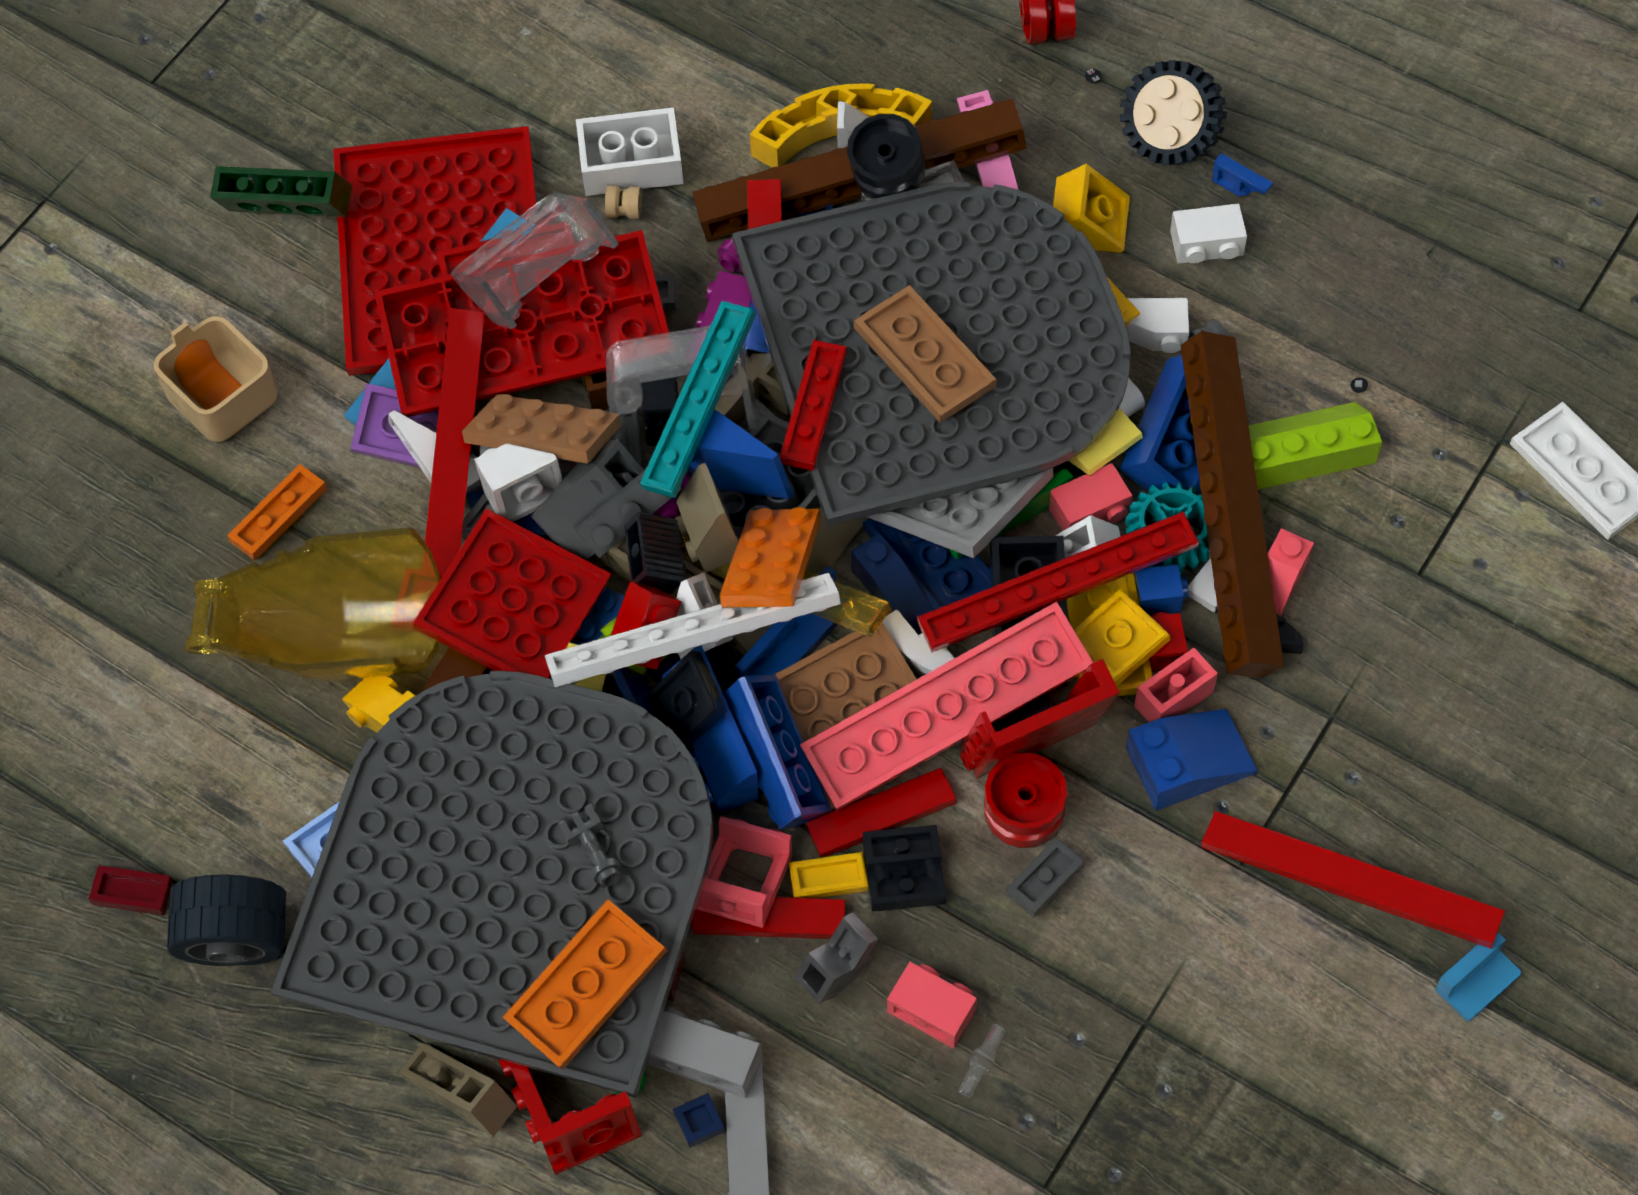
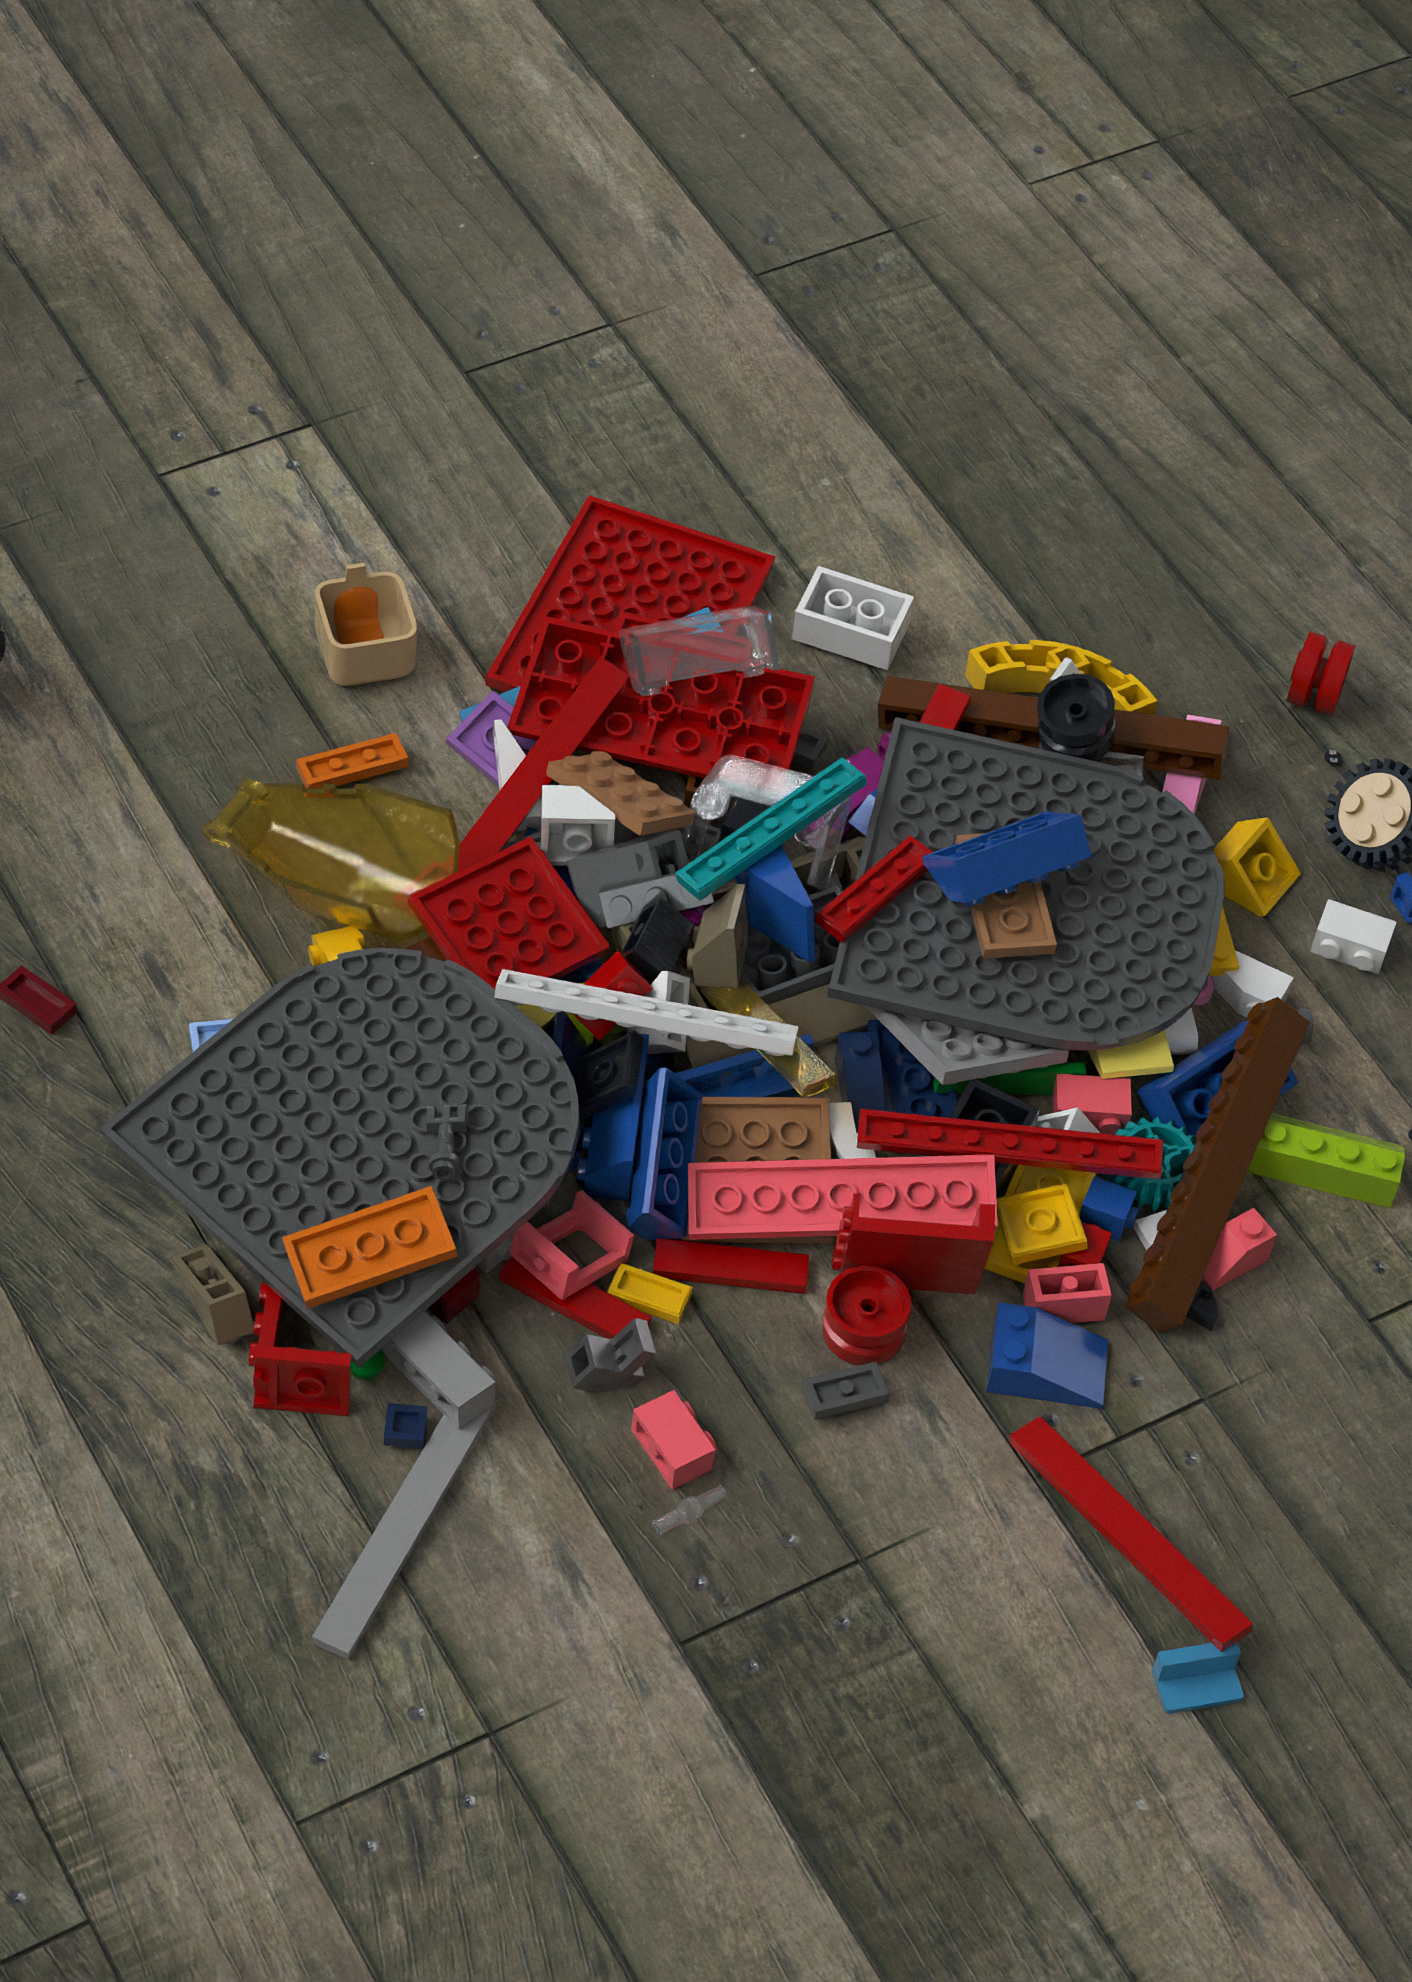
camera: 20 degrees right, 10 degrees down
black wheel [167,874,286,966] -> none
dark green brick [210,166,352,217] -> none
tan wheel [605,185,642,220] -> none
orange plate [719,507,821,608] -> none
black slope [862,825,947,912] -> none
none -> blue slope [922,811,1092,906]

